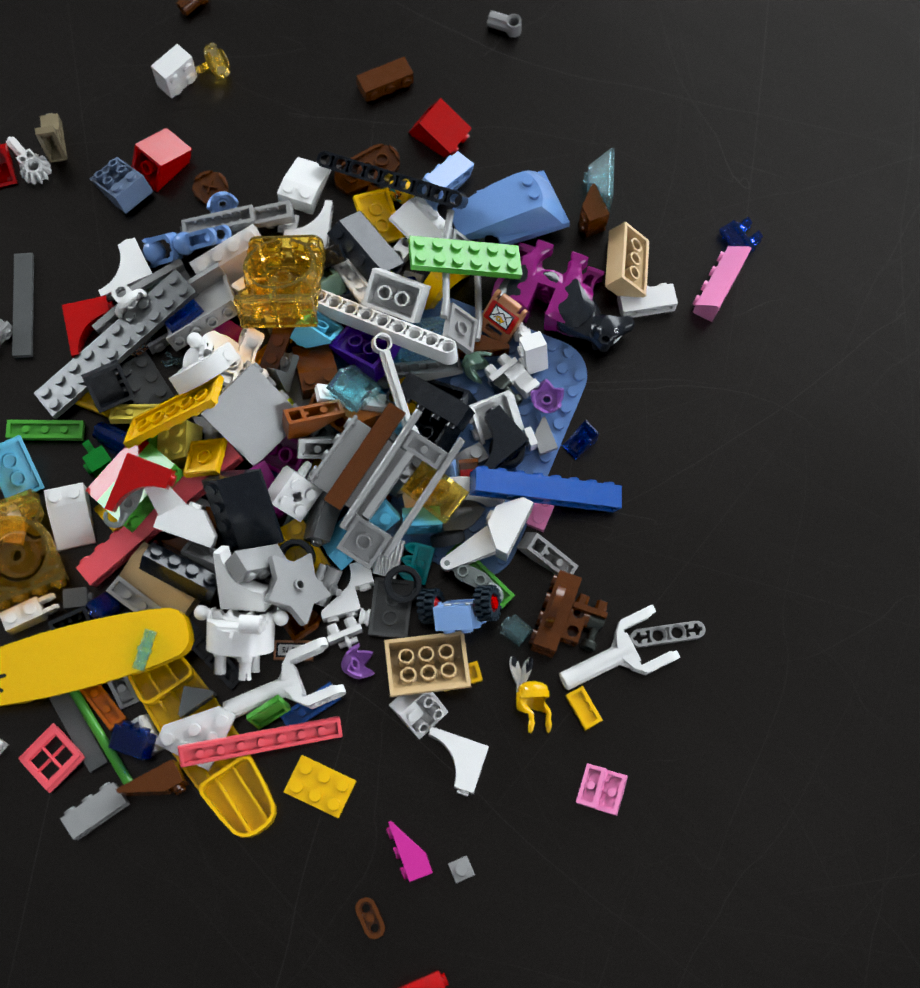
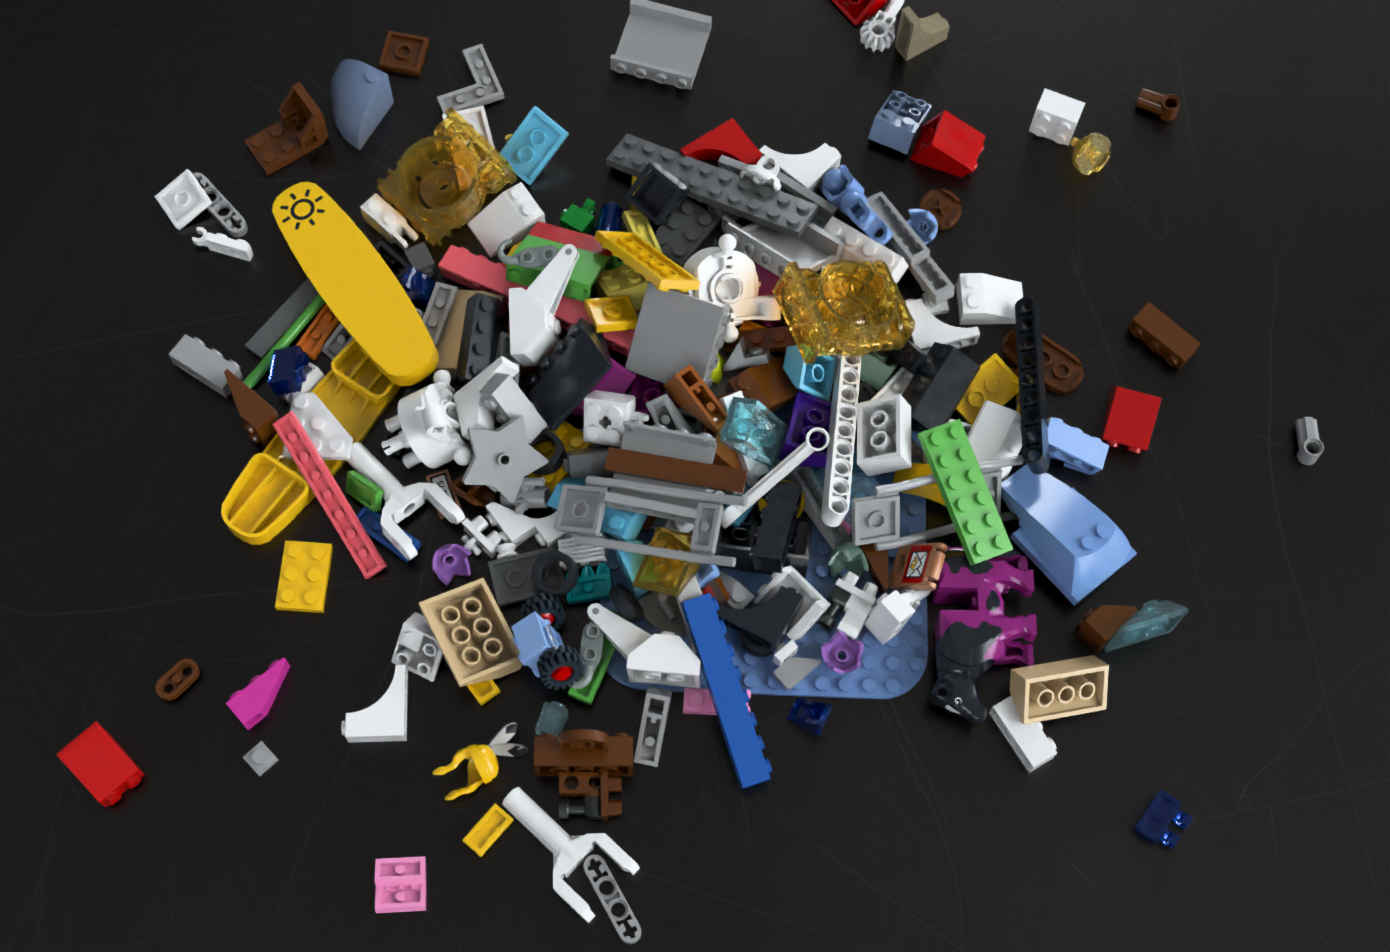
camera: 70 degrees right, 5 degrees down
bright green plate [5,420,85,441] -> none
dark grey tile [12,253,34,358] -> none
coral piece [18,723,86,793] -> none
red arch [104,452,177,513] -> none
clear light blue pin [132,628,158,671] -> none
clear blue tile [165,299,204,333] -> none
white arch [169,342,240,395] -> none
dark grey slope [178,686,217,718] -> none
bright pink slope [692,246,751,322] -> none

